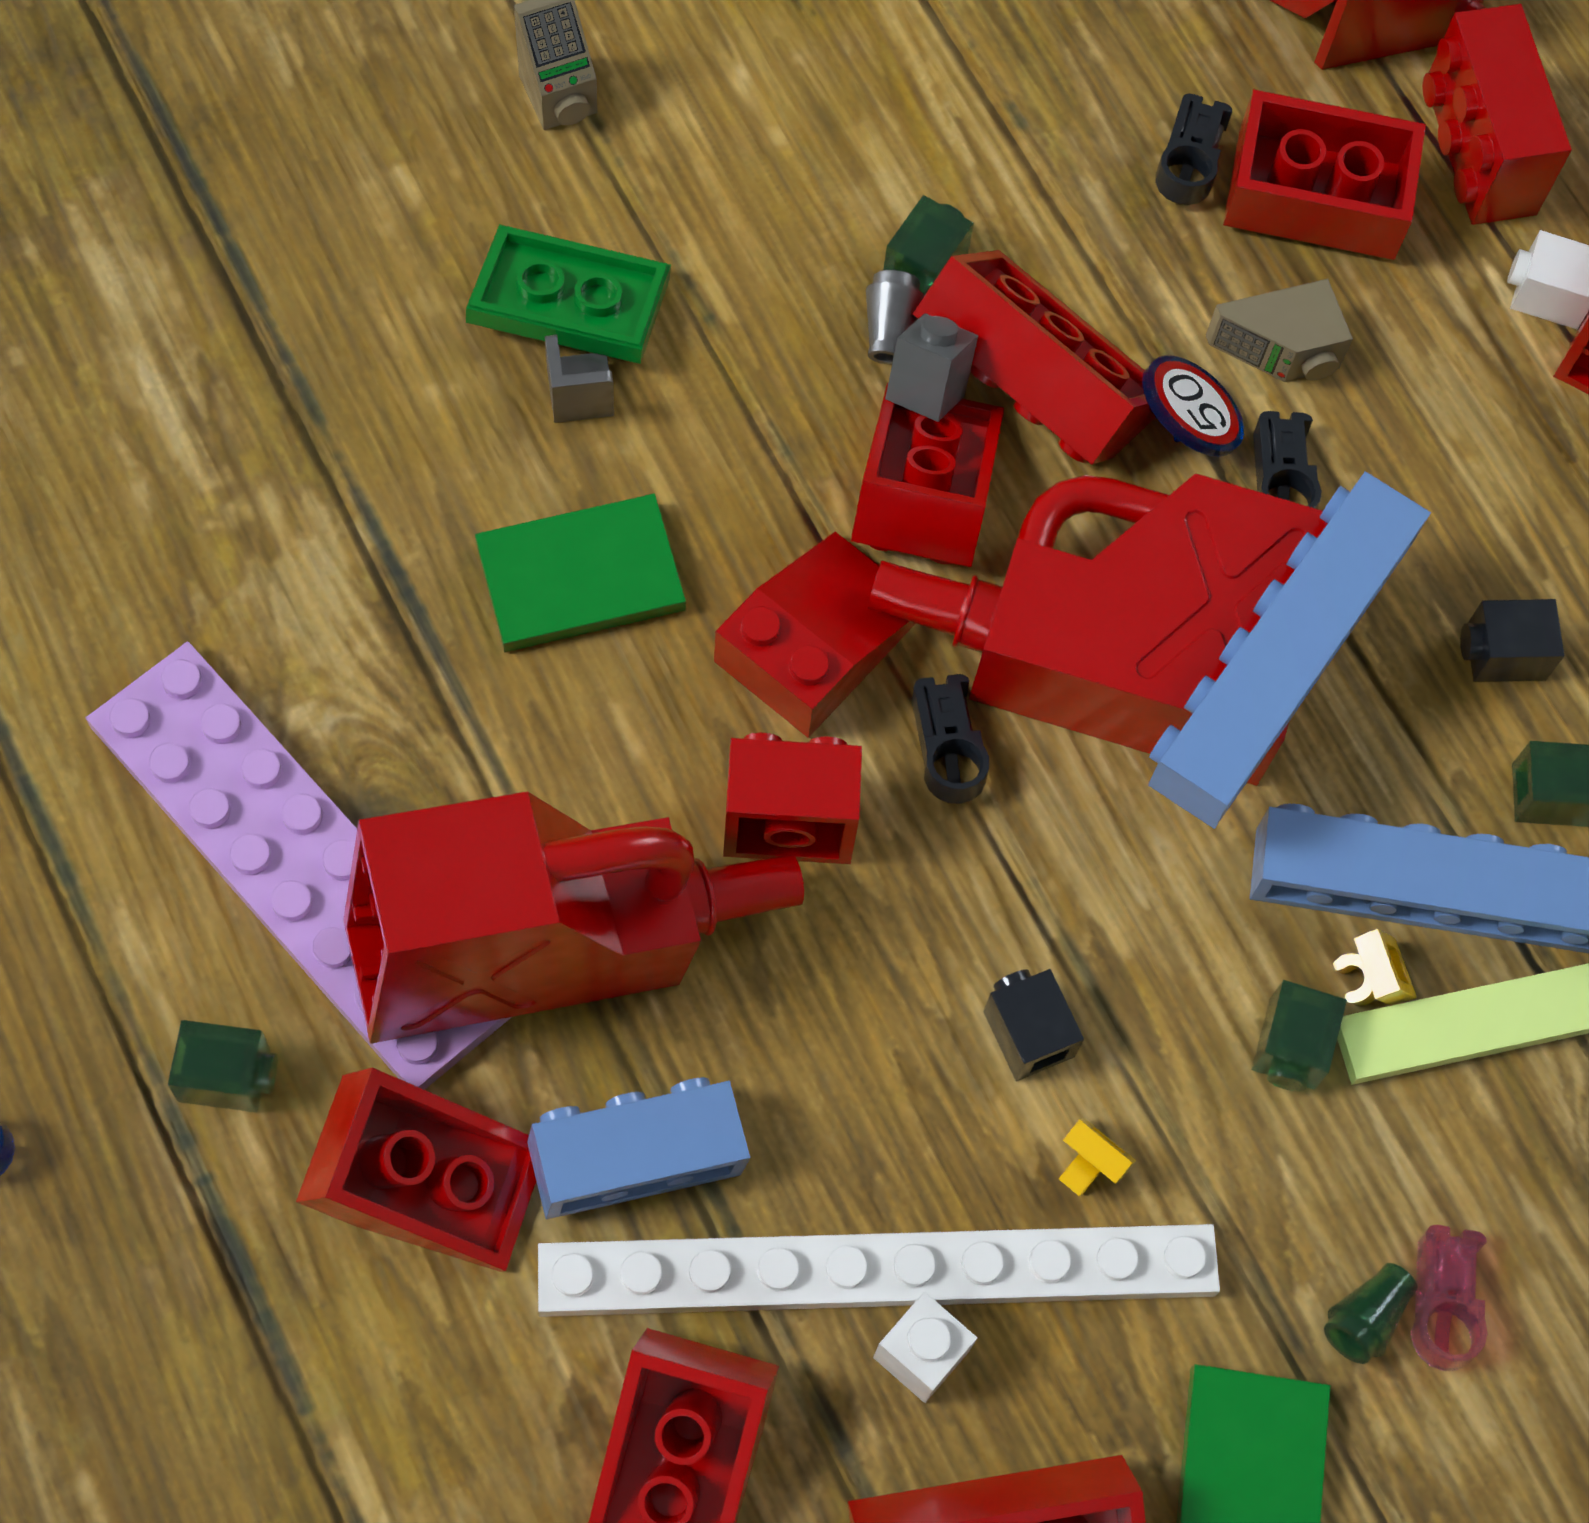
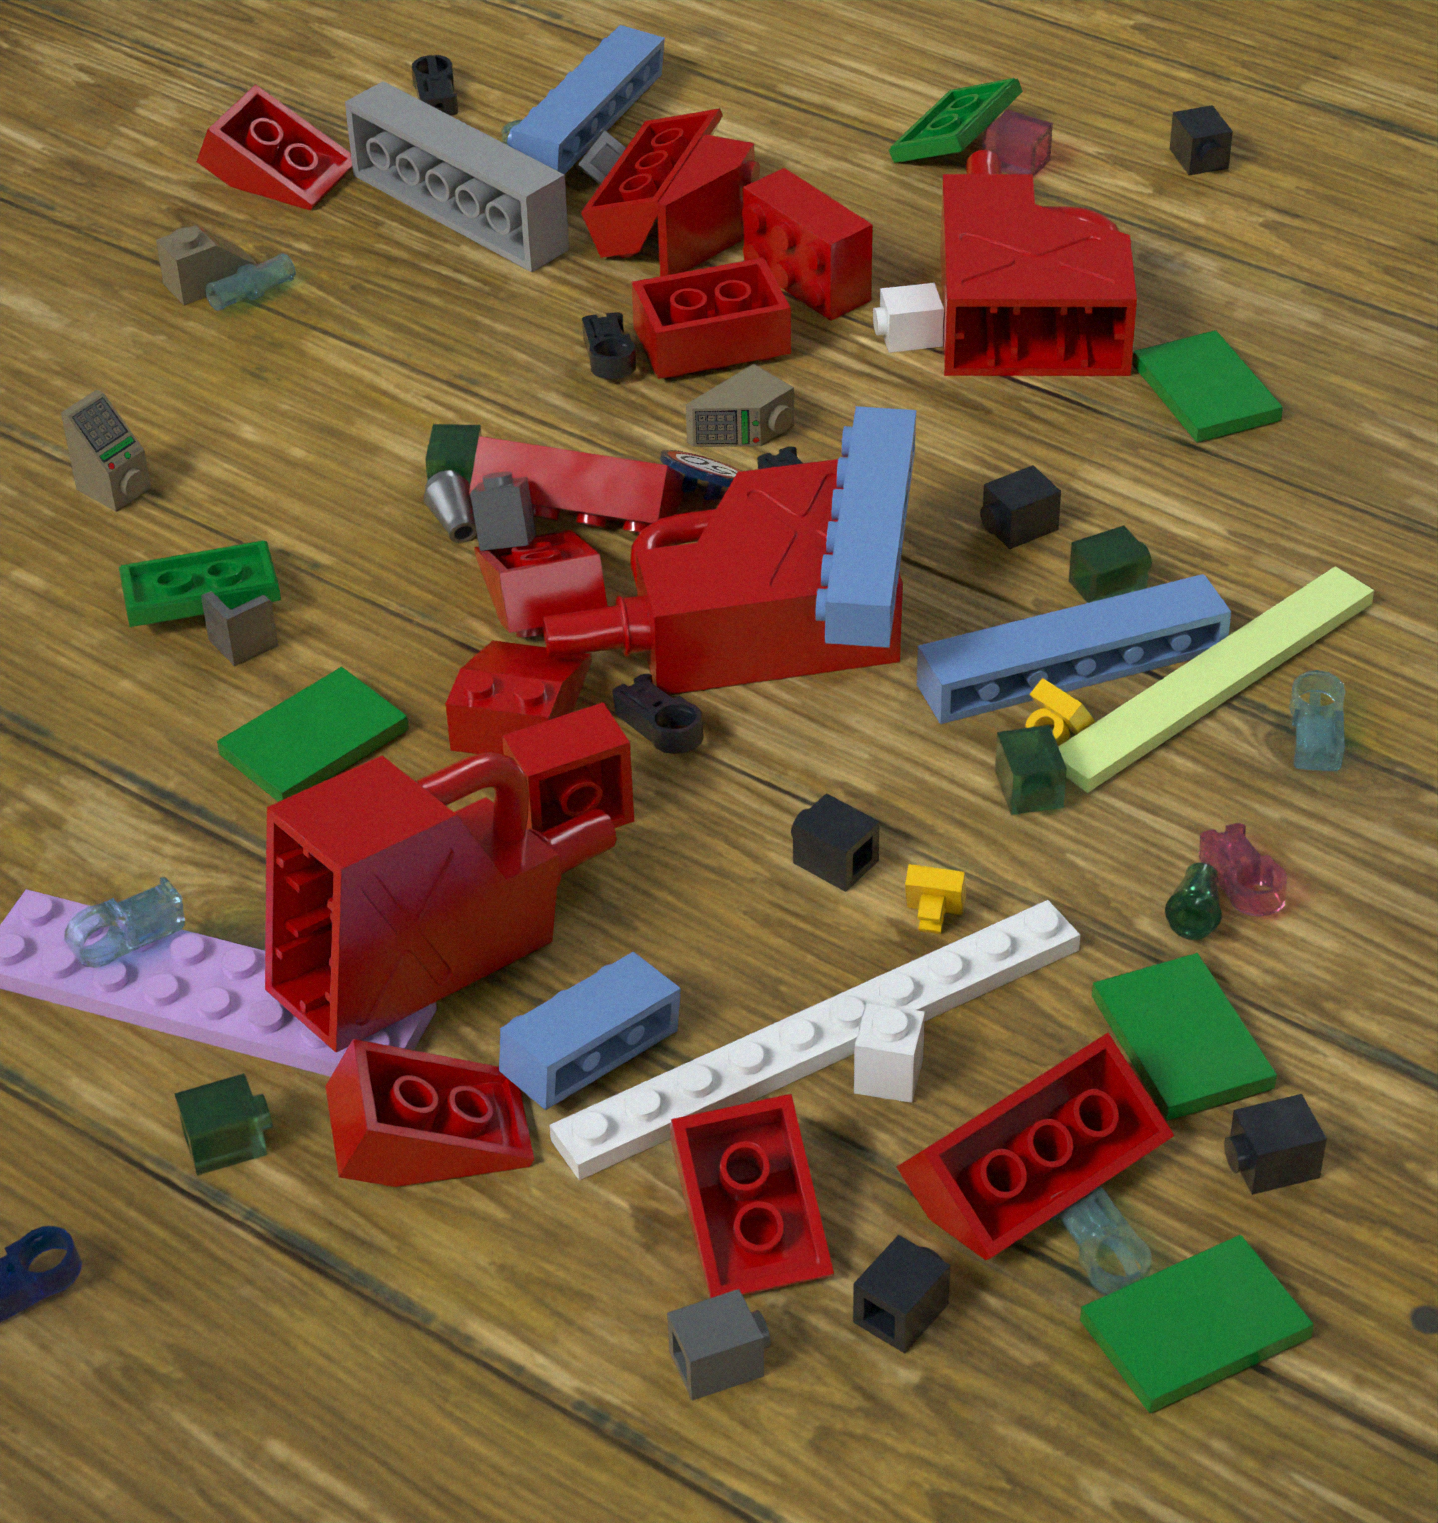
camera: 20 degrees left, 25 degrees down
none -> clear light blue piece [64,877,185,968]

